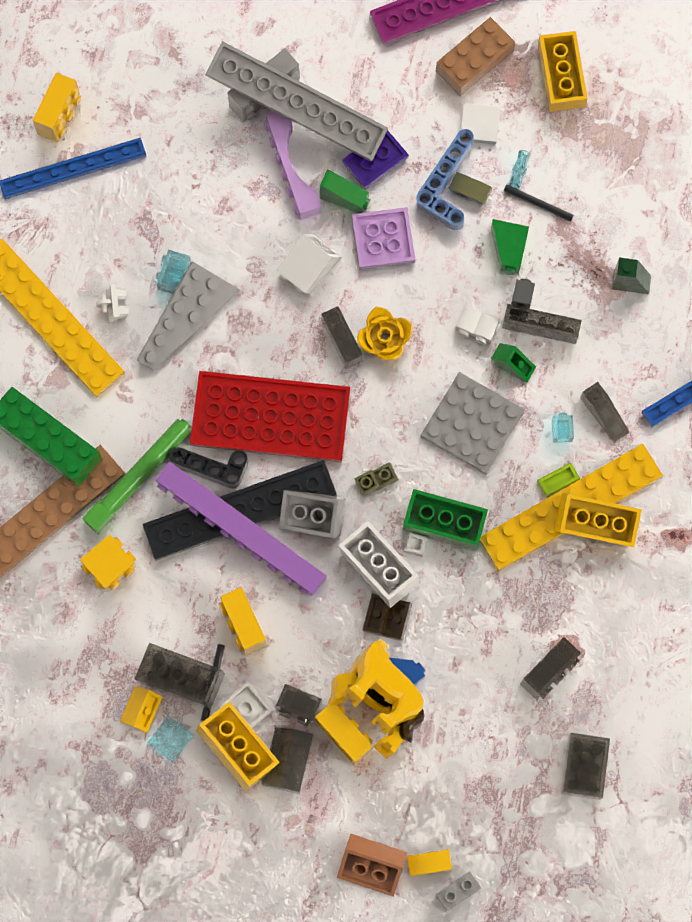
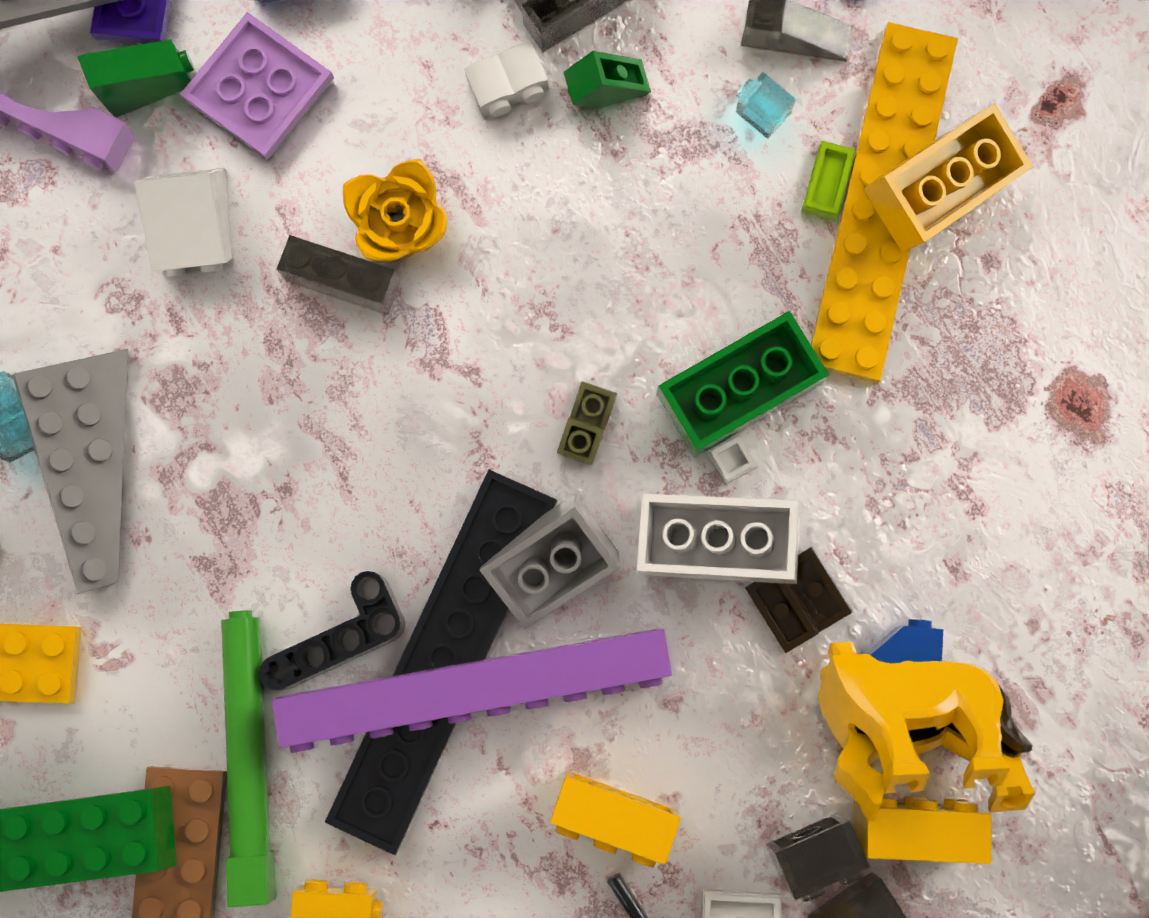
camera: 40 degrees left, 5 degrees up
red plate [190,371,350,462] -> none
light grey plate [420,372,525,474] -> none
clear smoke brick [520,637,581,700] -> none

